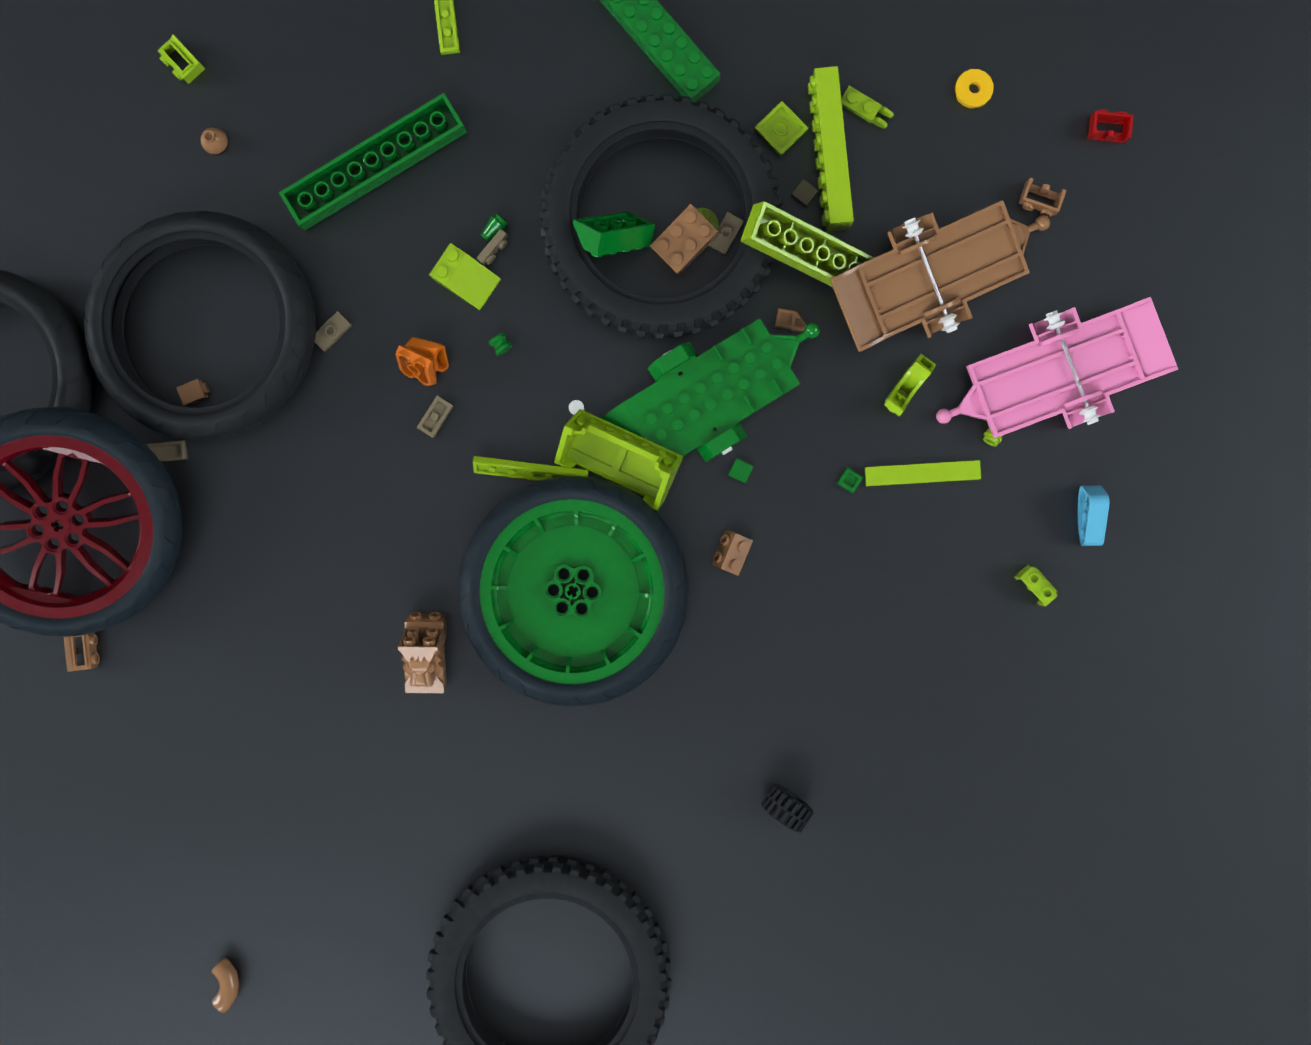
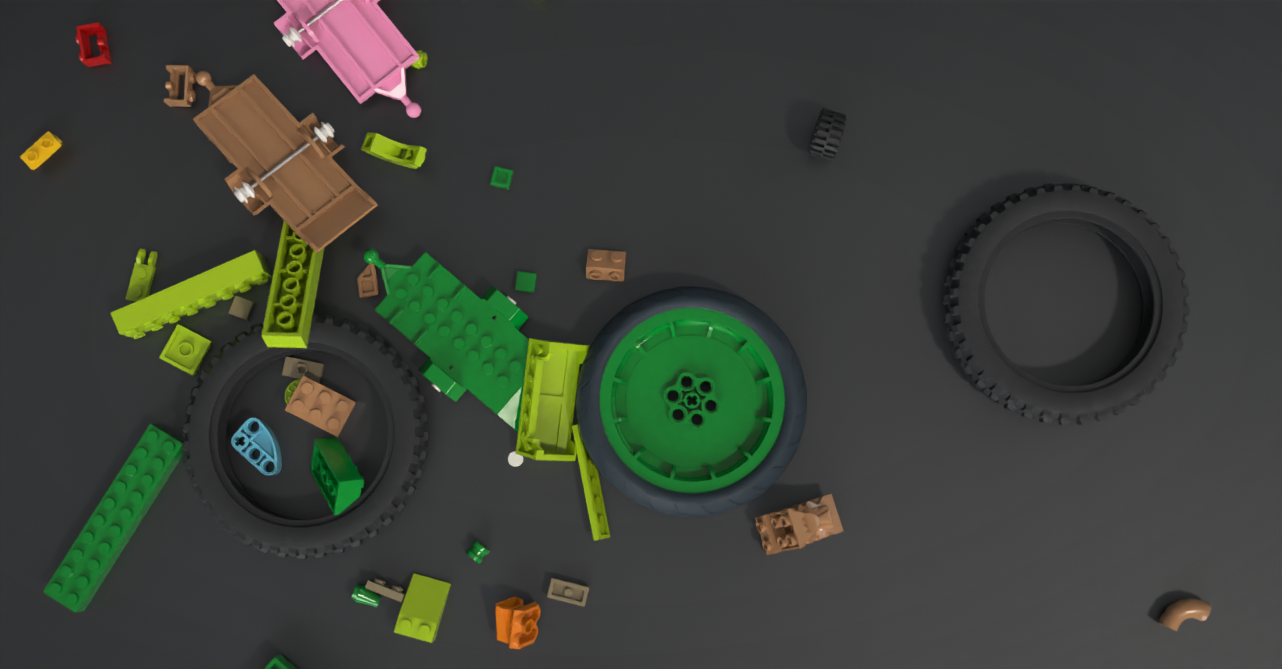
camera: 105 degrees left, 5 degrees down
lime tile [864,460,981,487] -> none
yellow tile [955,69,994,108] -> none
none -> yellow bracket [20,131,62,170]
none -> medium azure beam [231,418,282,476]

